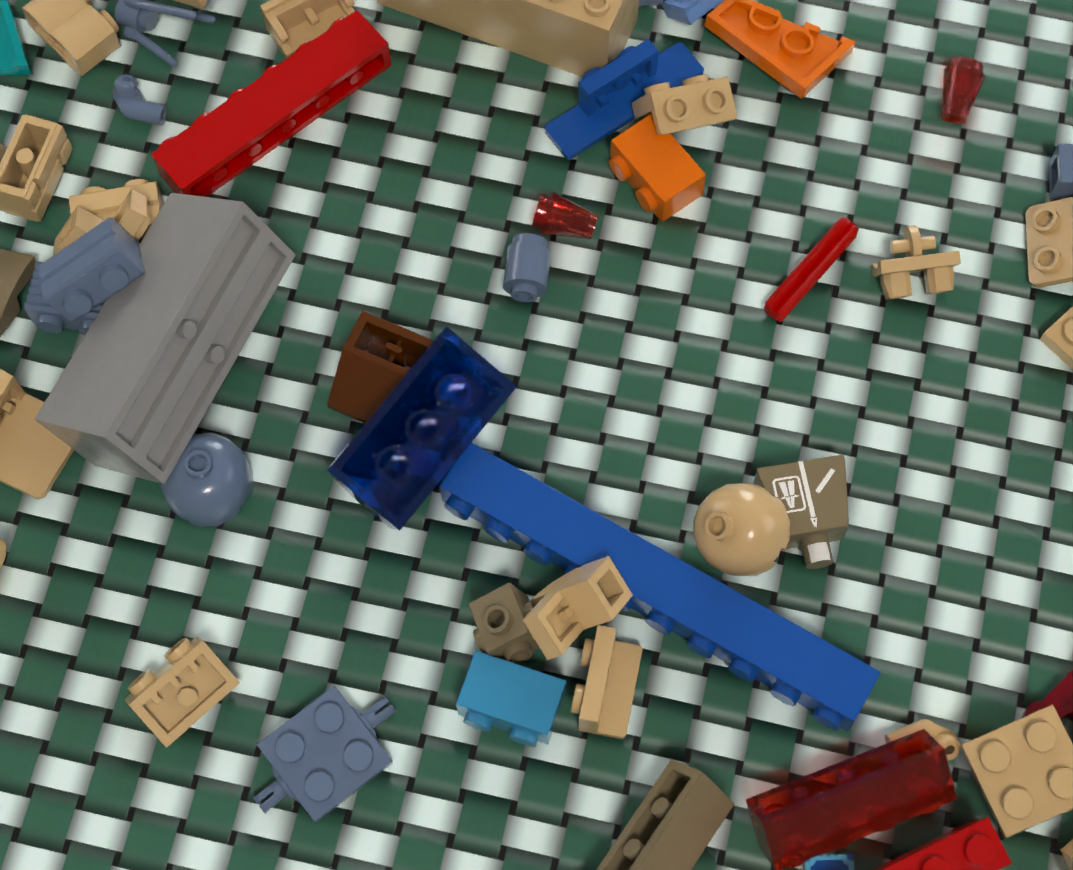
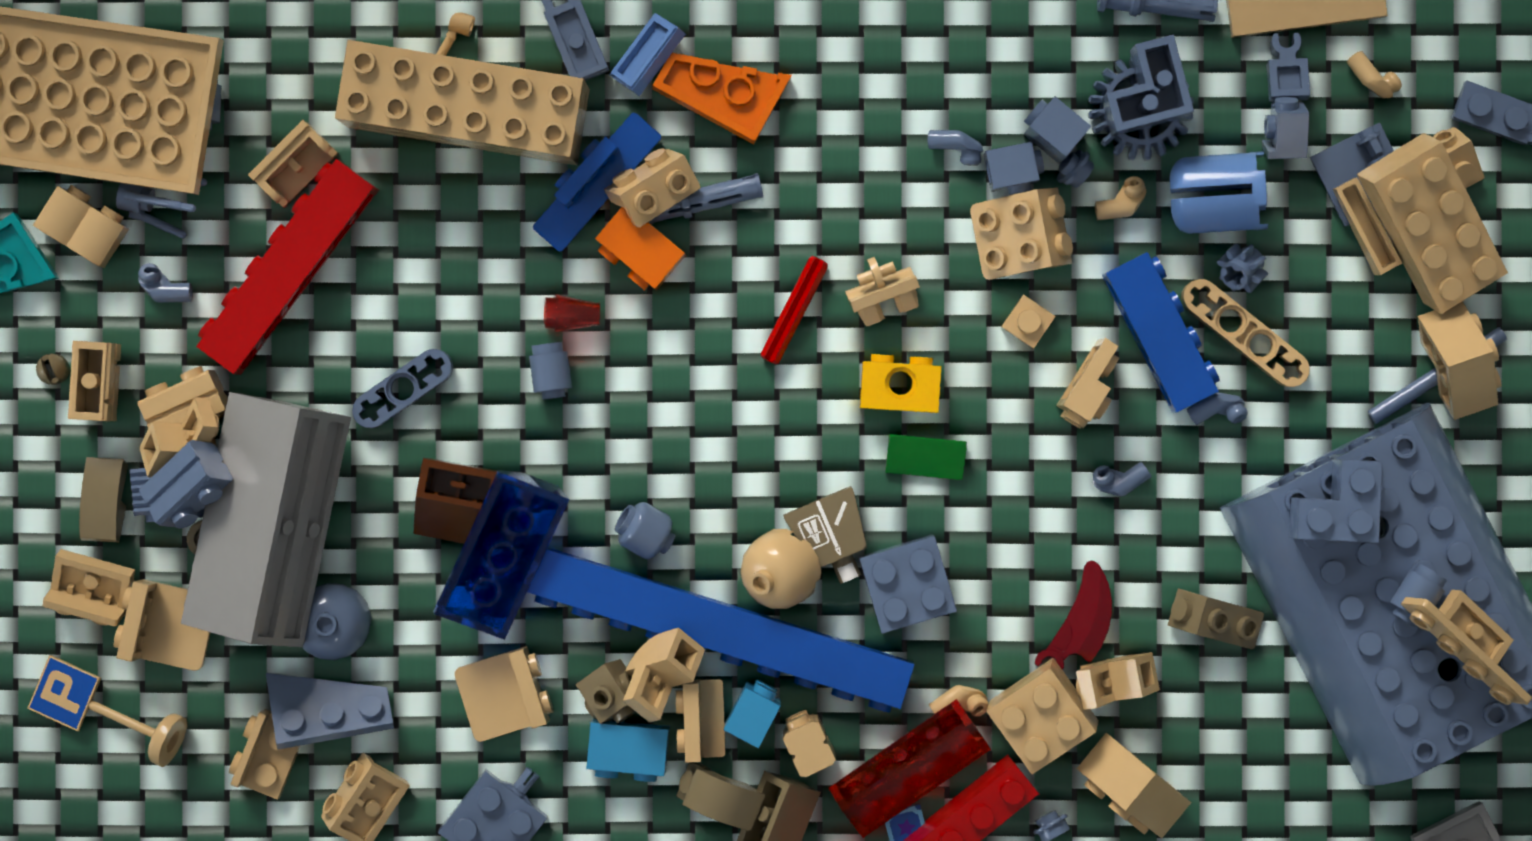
camera: 15 degrees left, 20 degrees up
clear red cone [941,57,986,124] -> none
none -> tan bracket [229,709,301,800]
none -> sand blue wing [266,673,394,750]
none -> sand blue beam [352,349,453,428]
none -> tan bracket [455,646,554,742]
none -> sand blue head [615,502,675,559]
none -> sand blue pin [649,173,763,224]
none -> dark tan brick [676,762,765,831]
none -> dark azure brick [724,679,781,748]
none -> tan brick [783,710,836,777]
none -> sand blue brick [858,534,957,634]
none -> yellow brick [859,354,941,413]
none -> green slope [885,434,967,480]
none -> sand blue arm [928,130,983,166]

